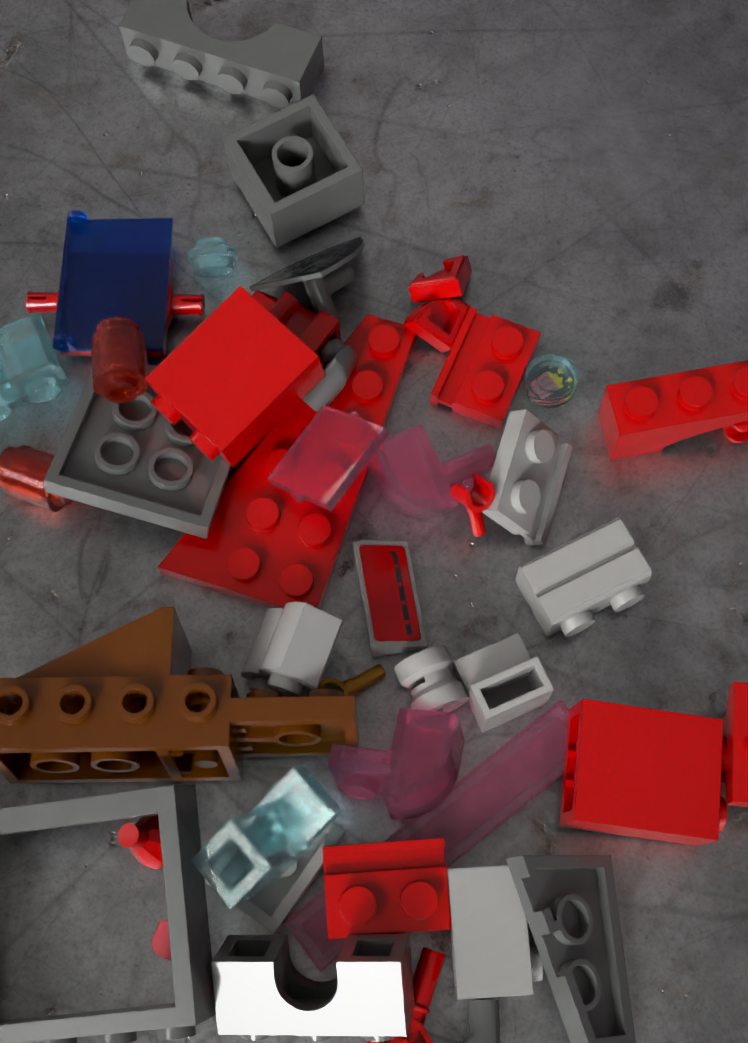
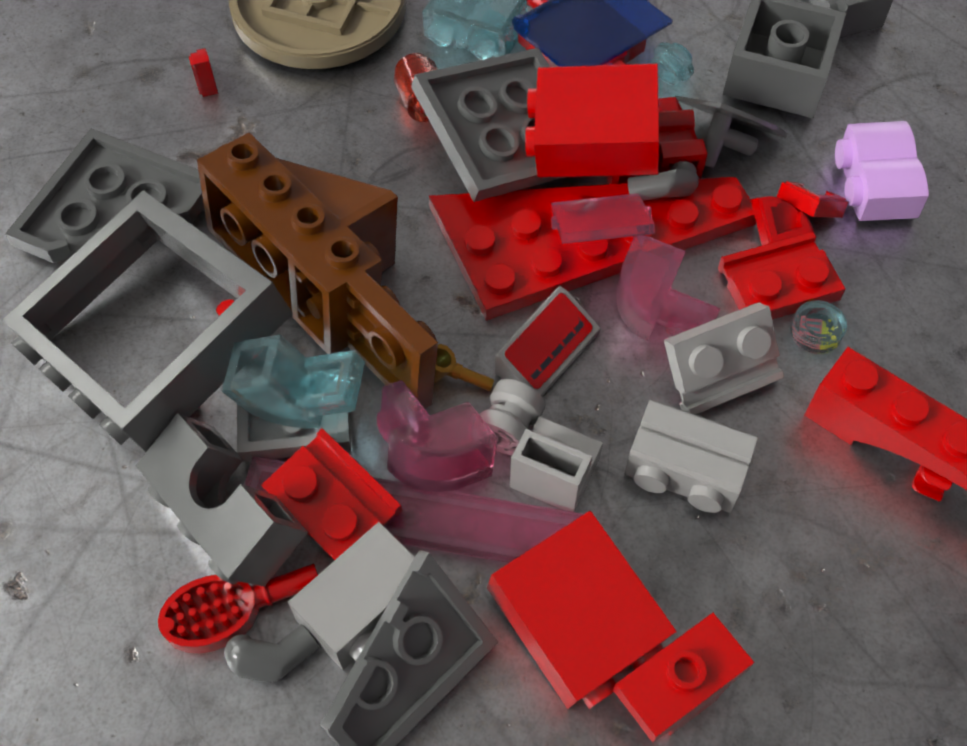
camera: 45 degrees right, 10 degrees down
clear red brick [91,317,149,403] -> none
light grey brick [241,602,343,697] -> none
red hand [450,472,495,537] -> none
none -> lavender brick [835,121,929,221]

